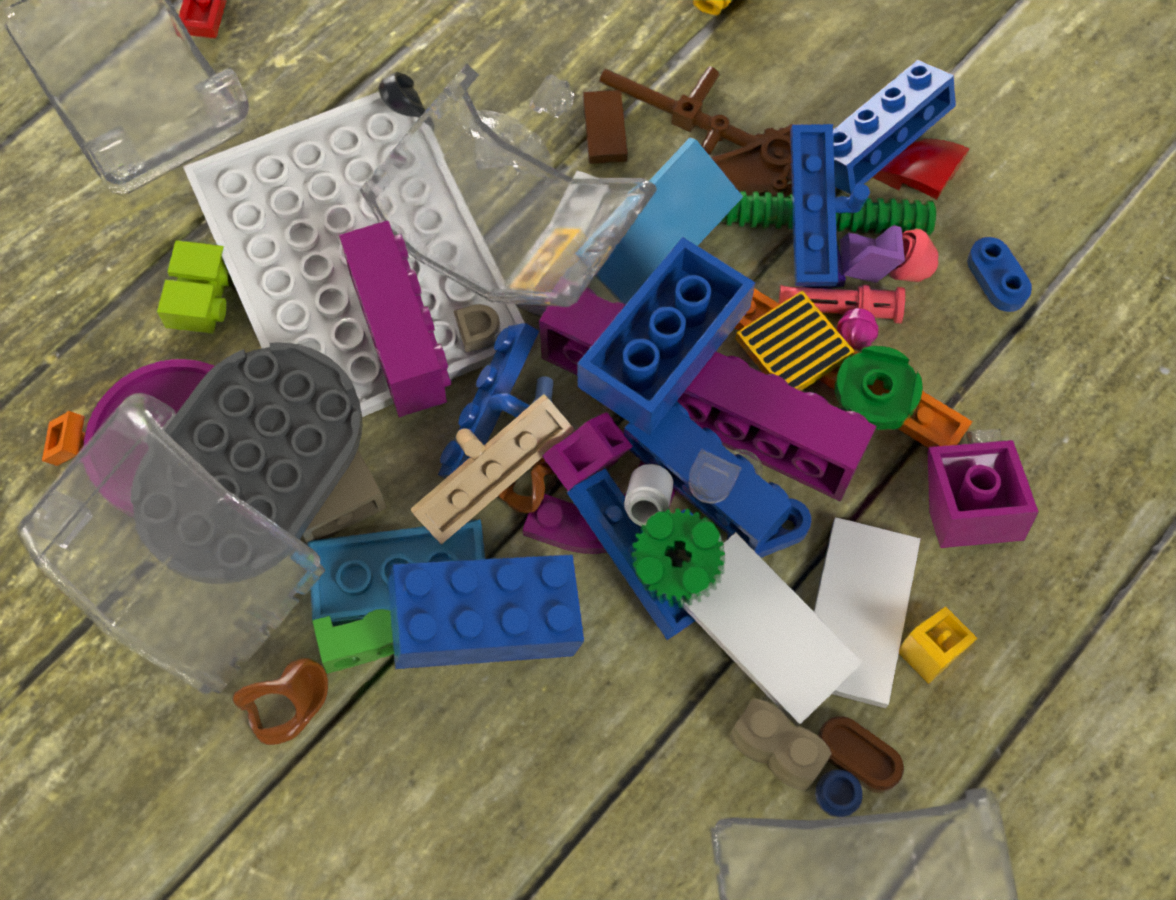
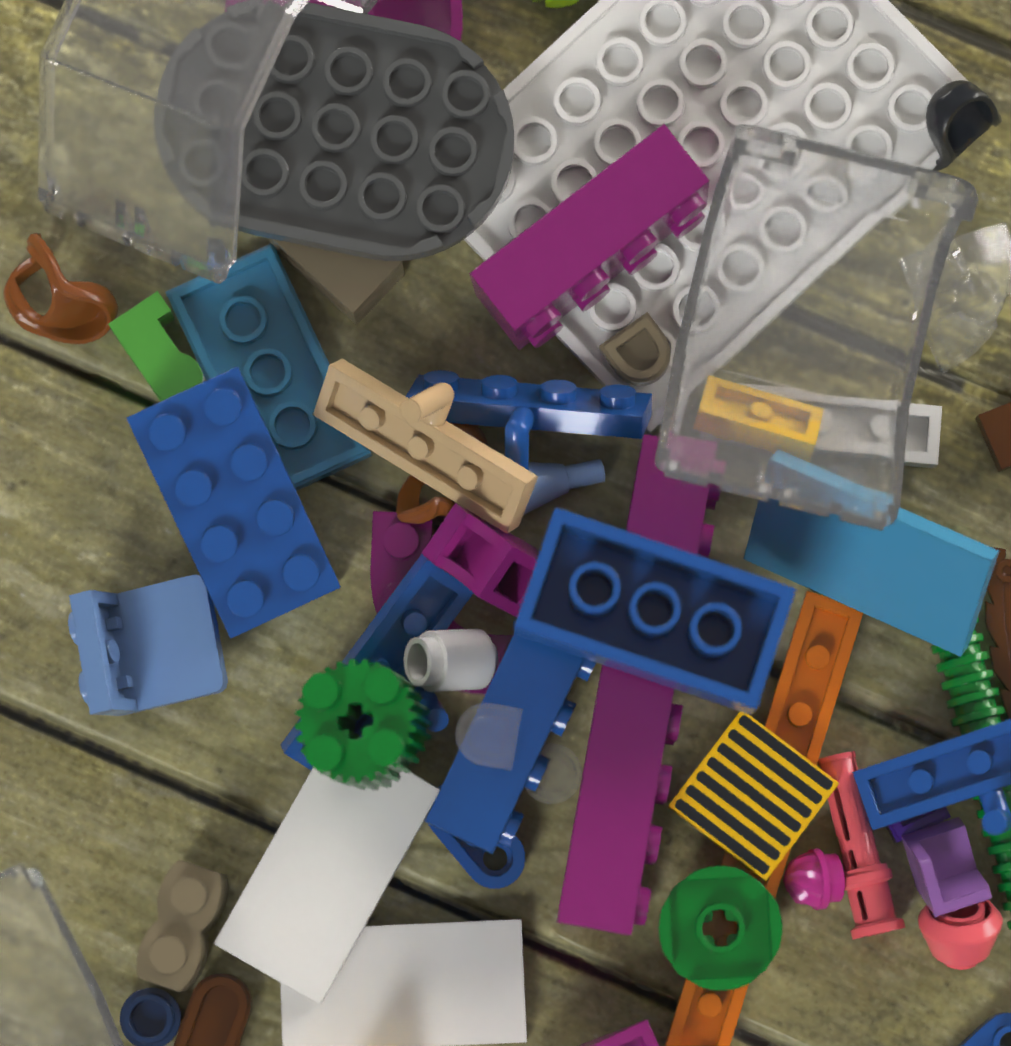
camera: 75 degrees right, 15 degrees up
none -> medium blue bracket [68,574,228,716]

